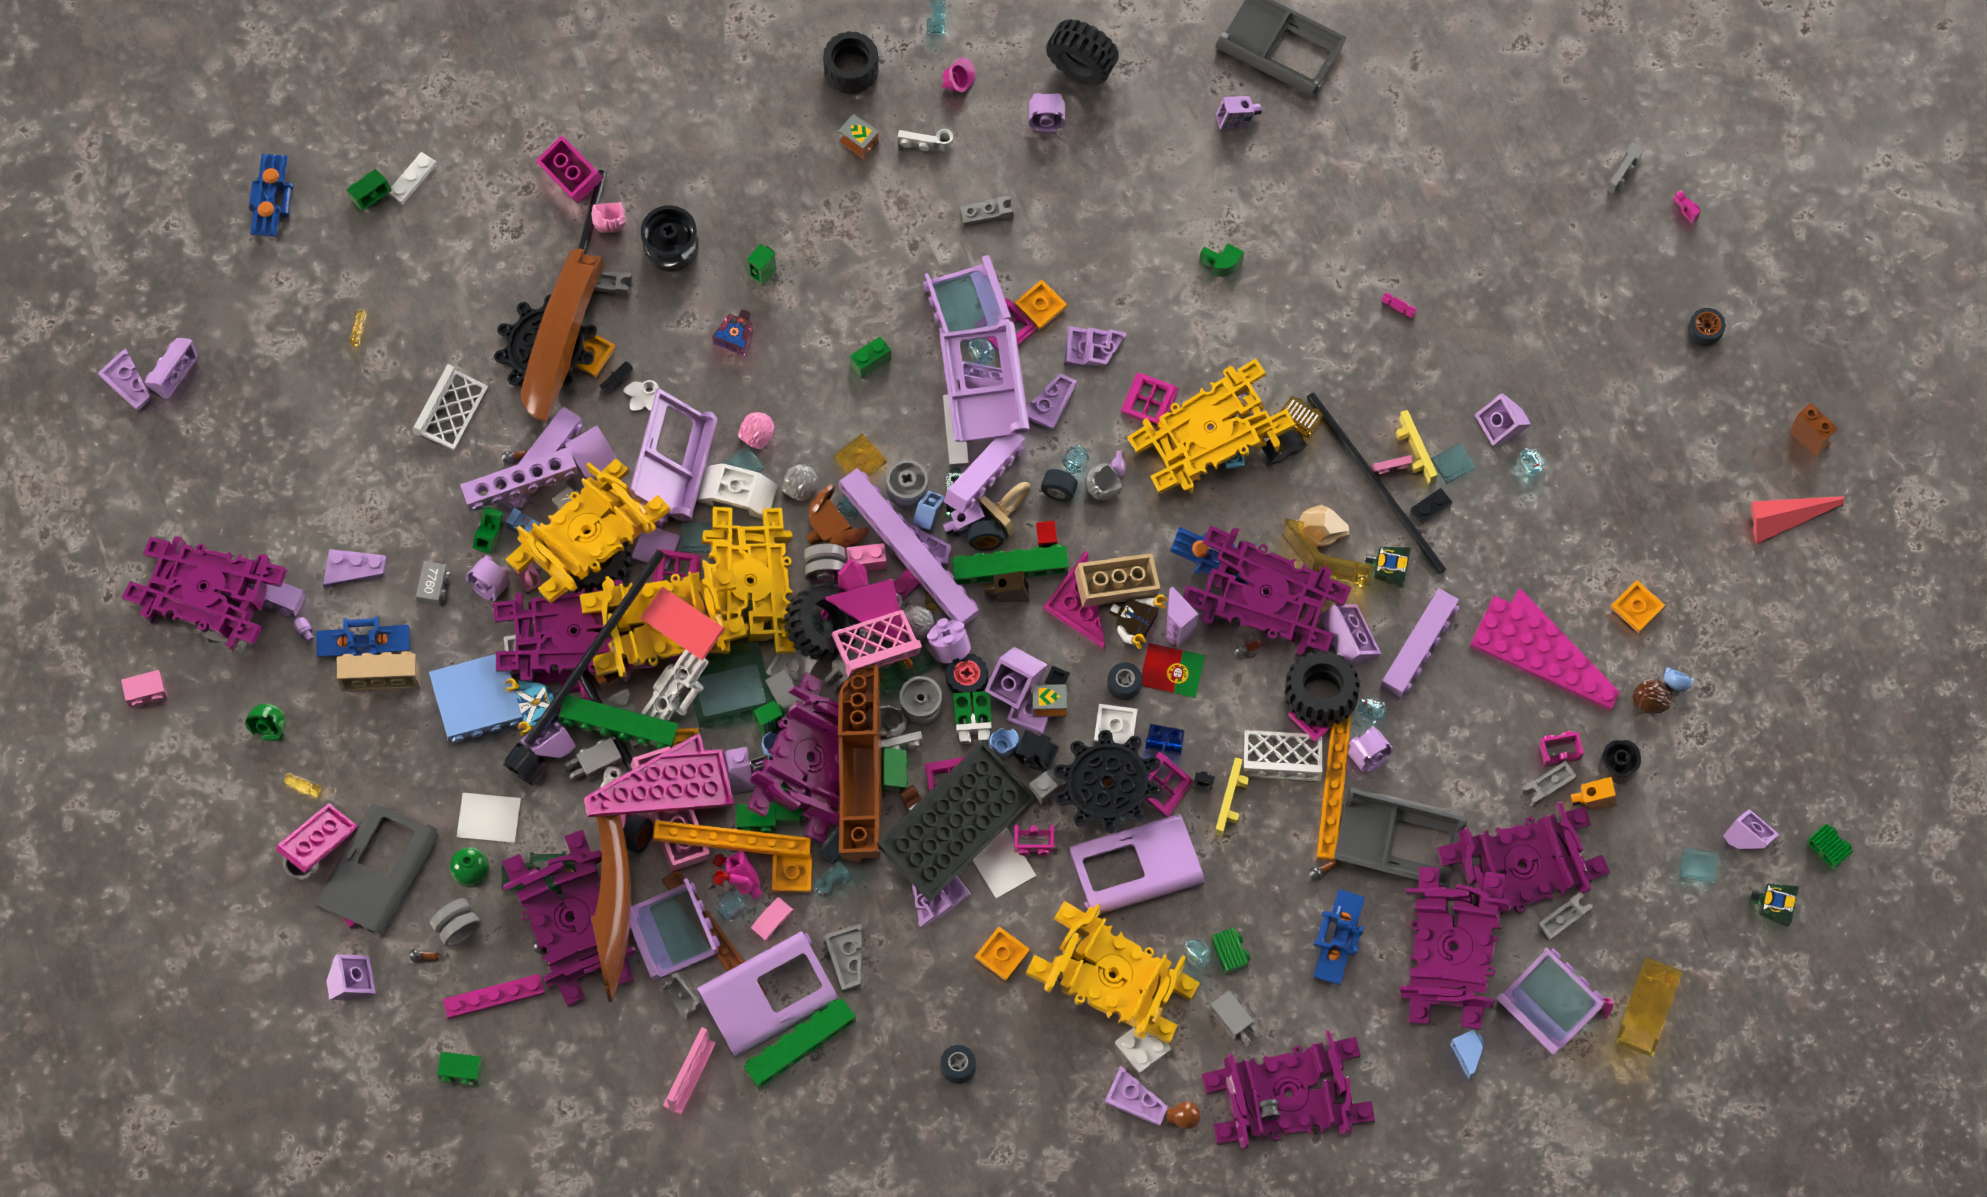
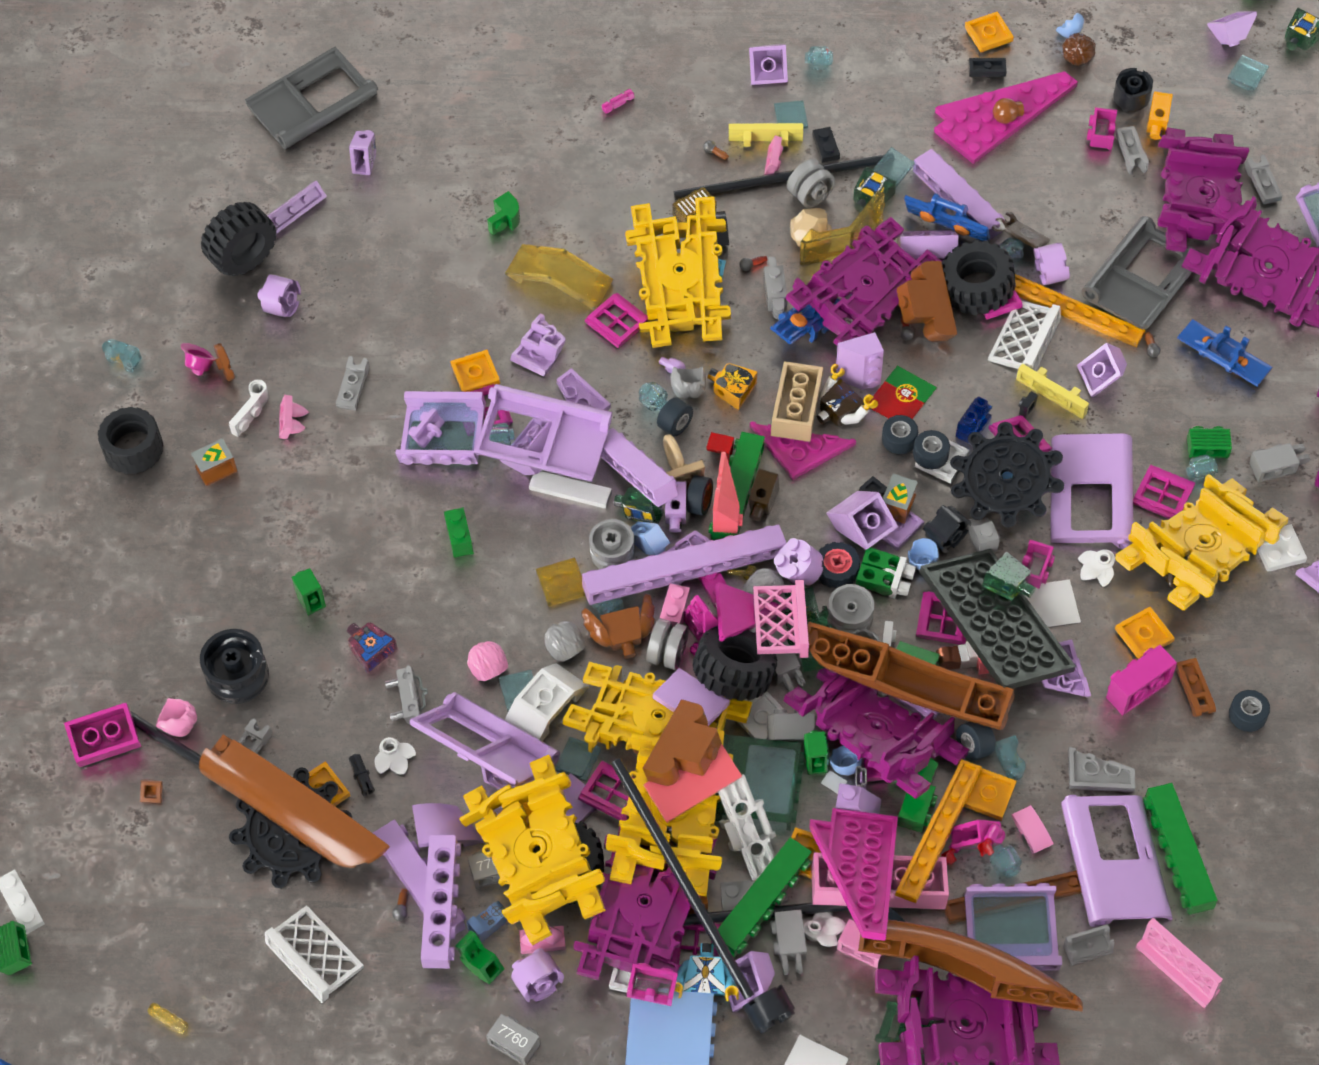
camera: 65 degrees left, 10 degrees down
none -> dark orange slope [140,779,163,803]
none -> dark orange plate [213,343,235,382]
none -> lavender plate [267,181,327,234]
none -> bright pink tile [279,395,309,439]
none -> light grey piece [385,665,428,725]
none -> lavender hips [408,408,445,448]
none -> clear yellow windscreen [504,244,614,310]
none -> dark pink window [626,963,678,1006]
none -> dark orange brick [643,699,722,786]
none -> lavender tile [653,668,730,726]
none -> piece [703,140,729,160]
none -> torso [707,363,757,410]
none -> coral wedge [713,452,743,534]
none -> piece [739,256,767,271]
none -> light grey hinge [764,257,787,320]
none -> light grey wheel [787,159,835,208]
none -> white sticker [821,771,847,794]
none -> clear light blue piece [870,147,915,190]
none -> dark orange brick [897,261,957,342]
none -> blue piece [904,193,990,242]
none -> black wheel [913,430,950,470]
none -> black plate [969,58,1007,77]
none -> clear green torso [982,552,1036,600]
none -> flag [992,212,1050,249]
none -> dark orange piece [993,98,1024,124]
none -> lavender slope [1077,343,1127,397]
none -> white plate [1078,549,1115,587]
none -> dark pink brick [1106,645,1177,716]
none -> dark pink piece [1133,464,1196,519]
none -> dark orange plate [1176,658,1216,717]

